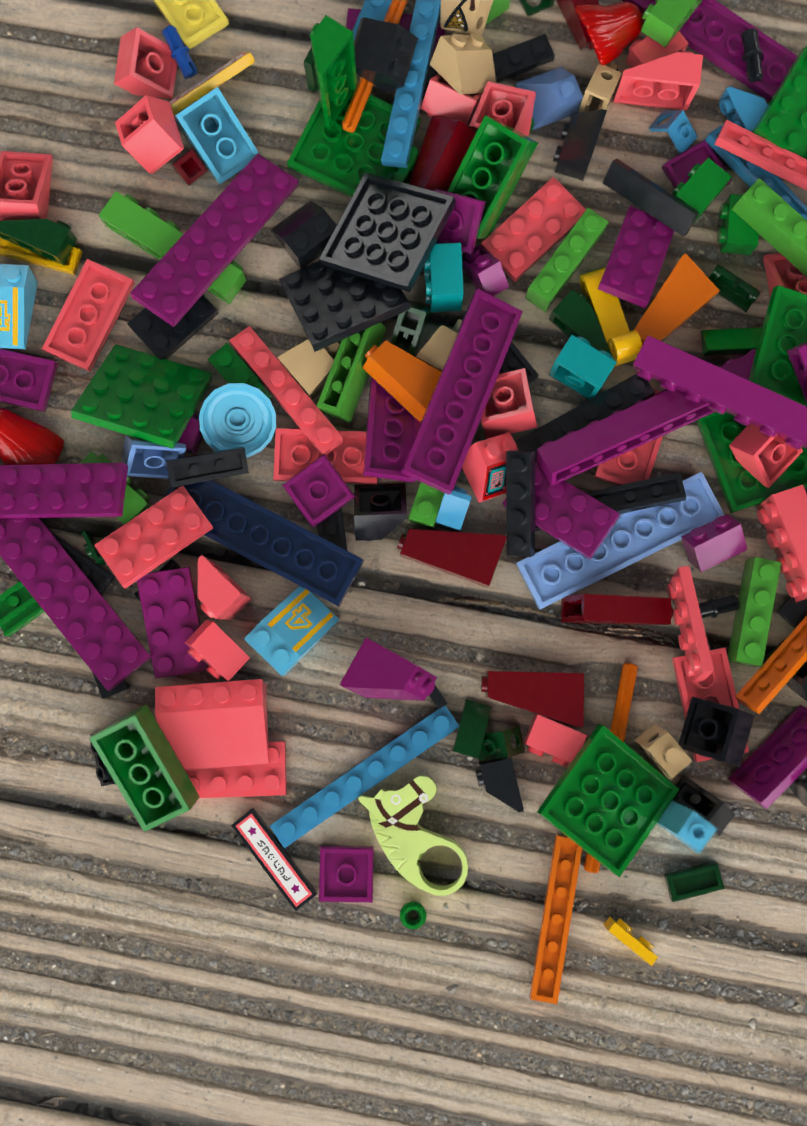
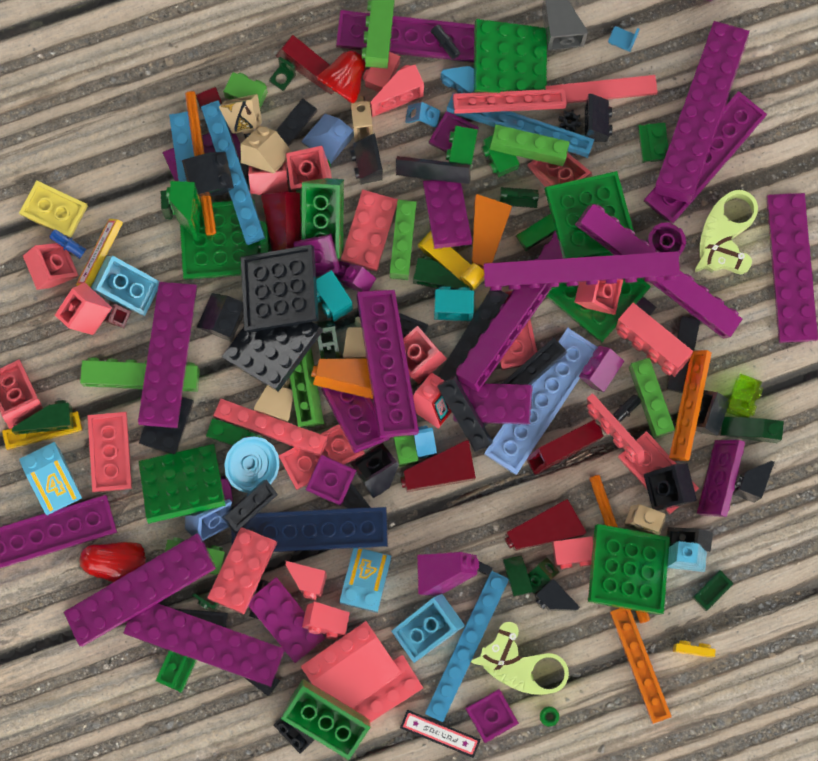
camera: 35 degrees left, 5 degrees down
none -> medium azure slope [391,594,465,663]

